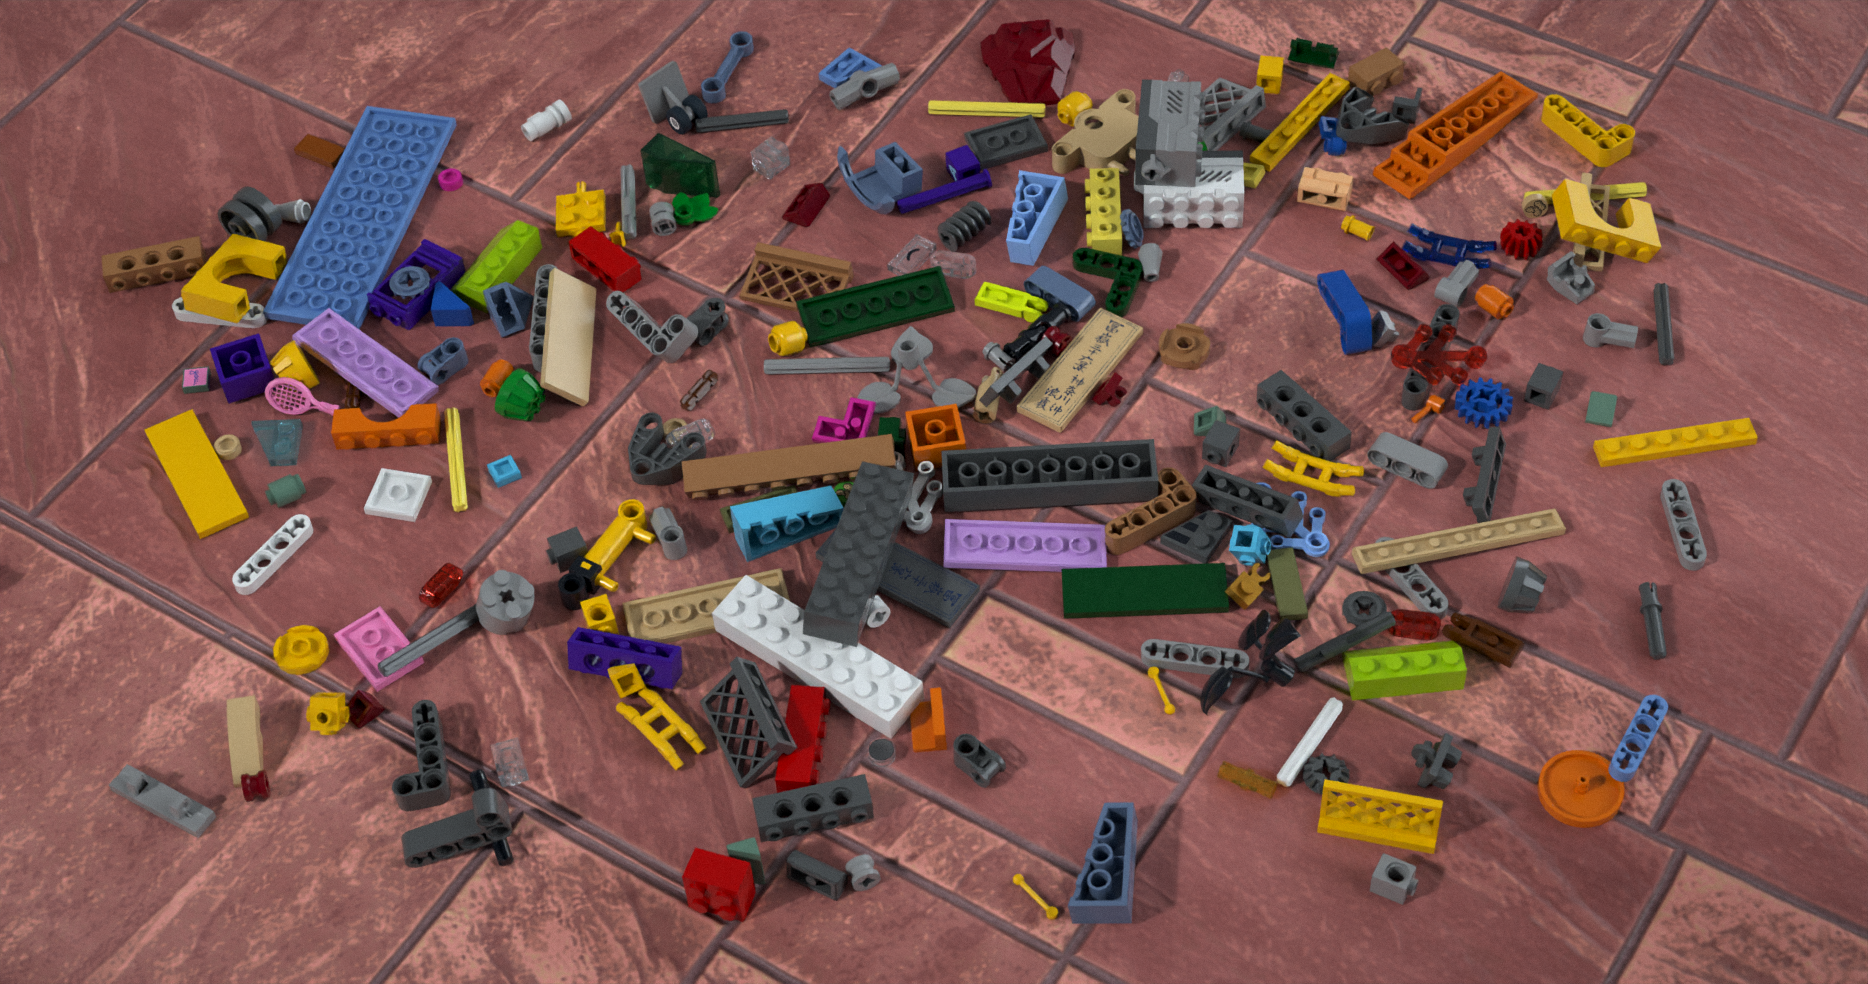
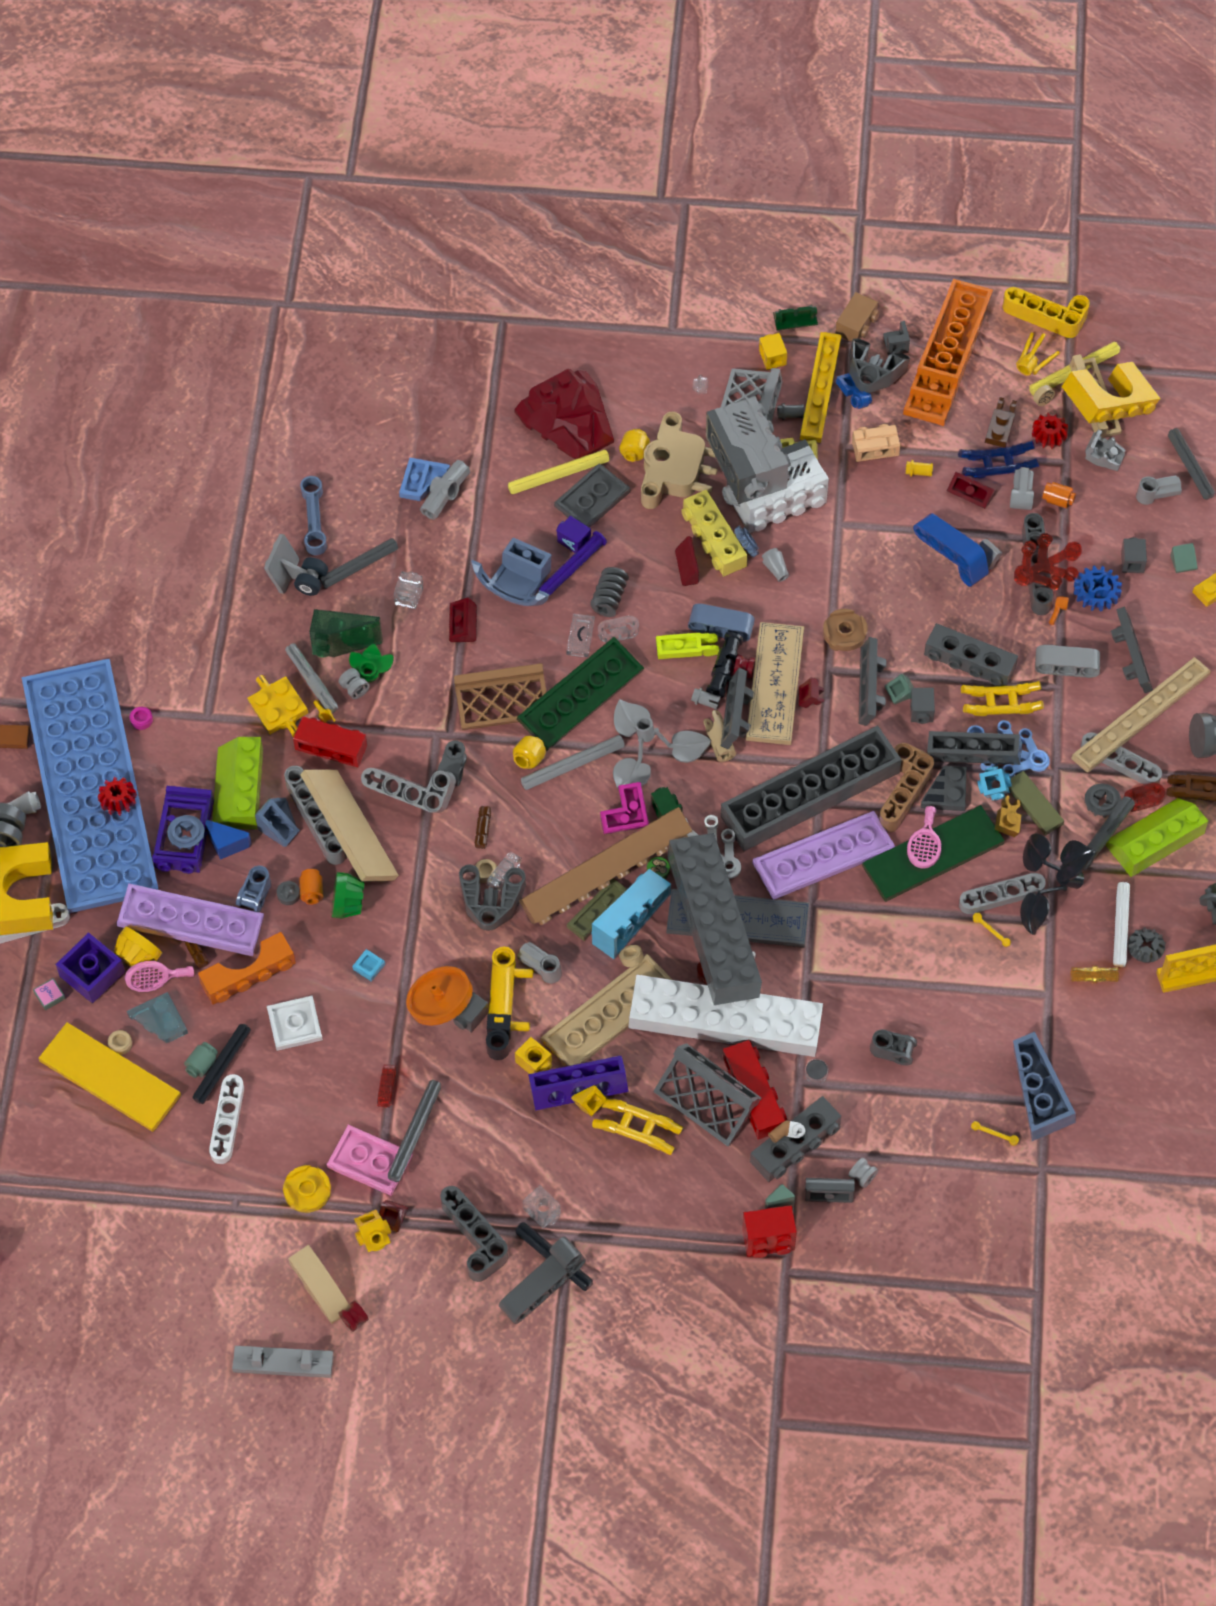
camera: 30 degrees left, 10 degrees up
light yellow axle [444,407,468,512] -> none
light grey brick [476,570,534,635] -> none
white axle [521,99,572,141] -> none
orange brick [905,403,966,472] -> none
orange panel [910,687,947,753] -> none
light blue wedge [1006,170,1068,266] -> none
dark green beam [1072,248,1143,318] -> none
none -> red gear [98,776,137,816]
none -> black axle [192,1024,251,1104]
none -> dark grey tile [277,881,300,905]
none -> orange piece [406,966,473,1026]
none -> tan tile [619,945,644,967]
none -> dark red slope [675,536,699,586]
none -> arm [768,1121,805,1143]
none -> dark grey hinge [858,637,886,726]
none -> bright pink piece [907,806,941,869]
none -> reddish brown hinge [985,397,1017,448]
none -> yellow plant [1016,332,1060,376]

